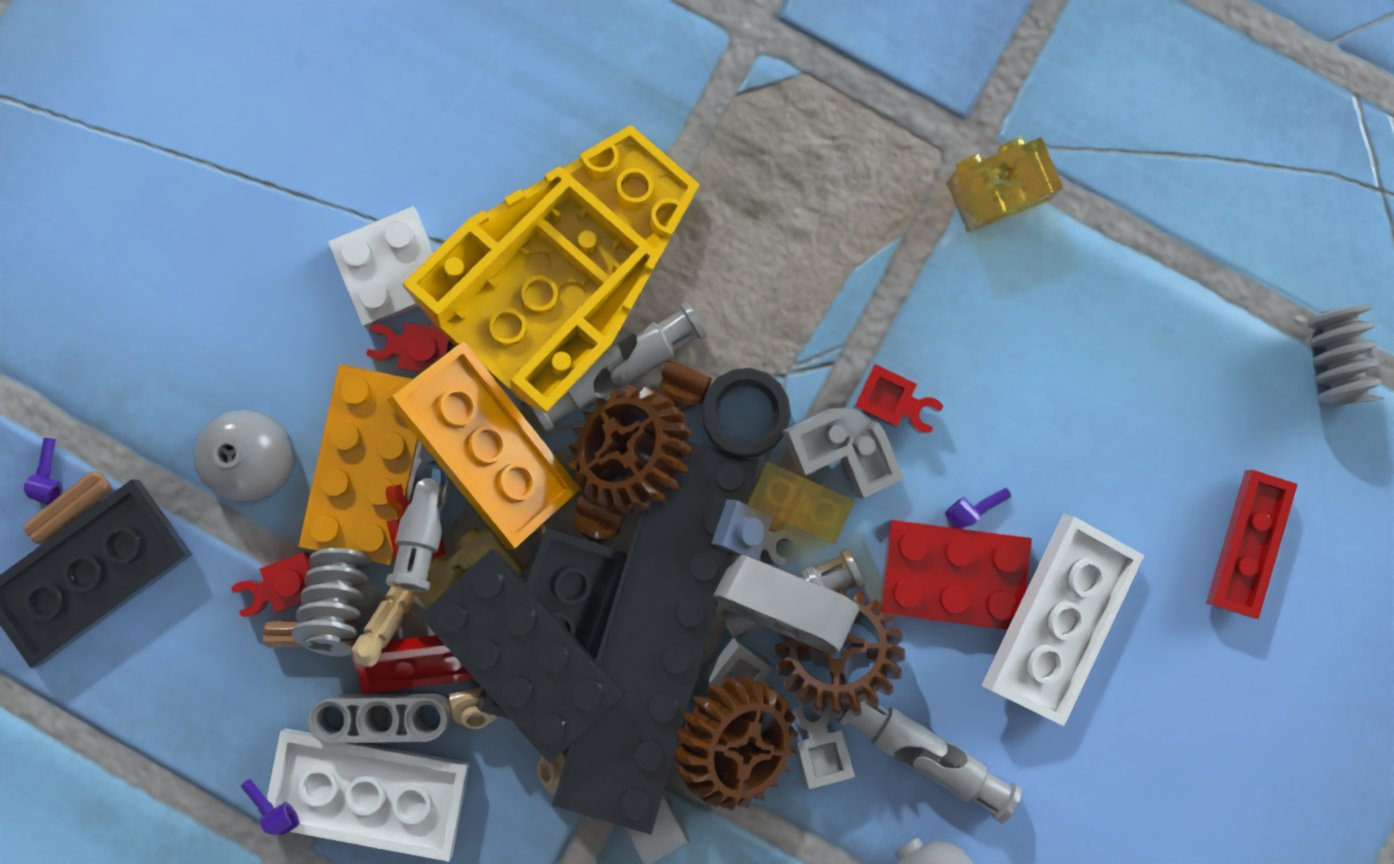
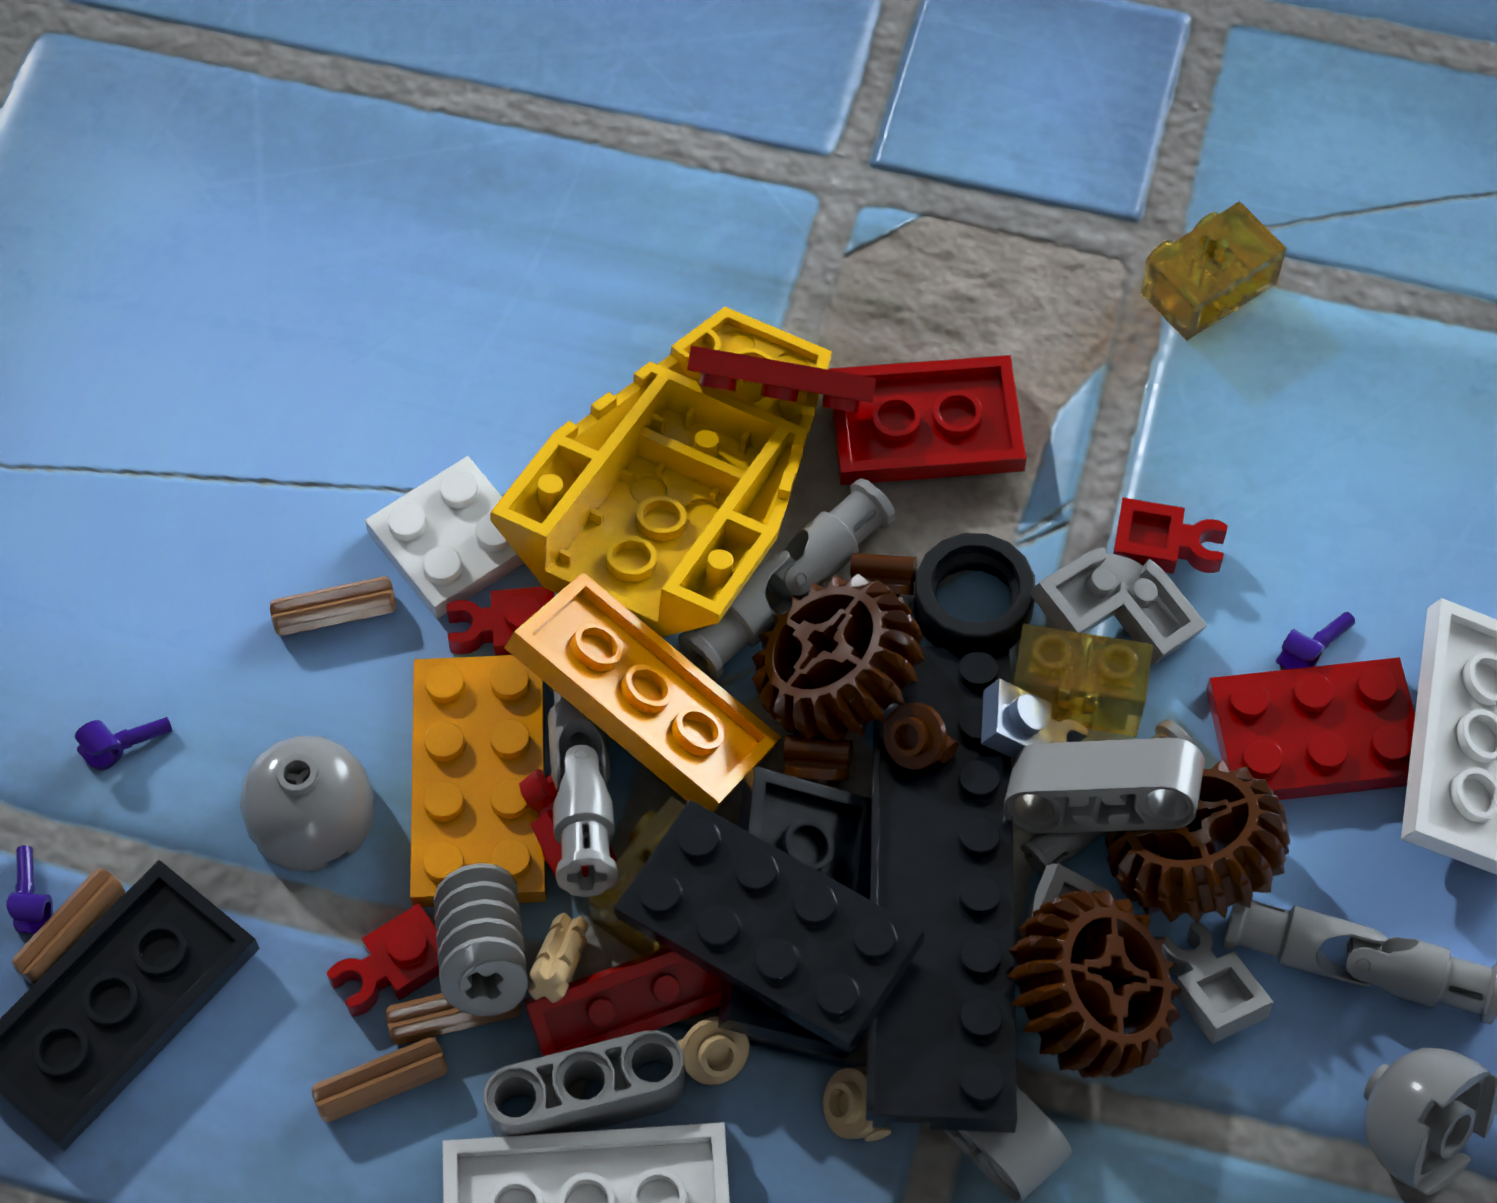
camera: 15 degrees left, 25 degrees down
none -> dark purple hand [75,717,172,770]
none -> medium nougat axle [270,576,396,636]
none -> medium nougat axle [311,1037,448,1122]
none -> red plate [687,346,877,413]
none -> red plate [829,355,1027,485]
none -> reddish brown plate [883,702,959,769]

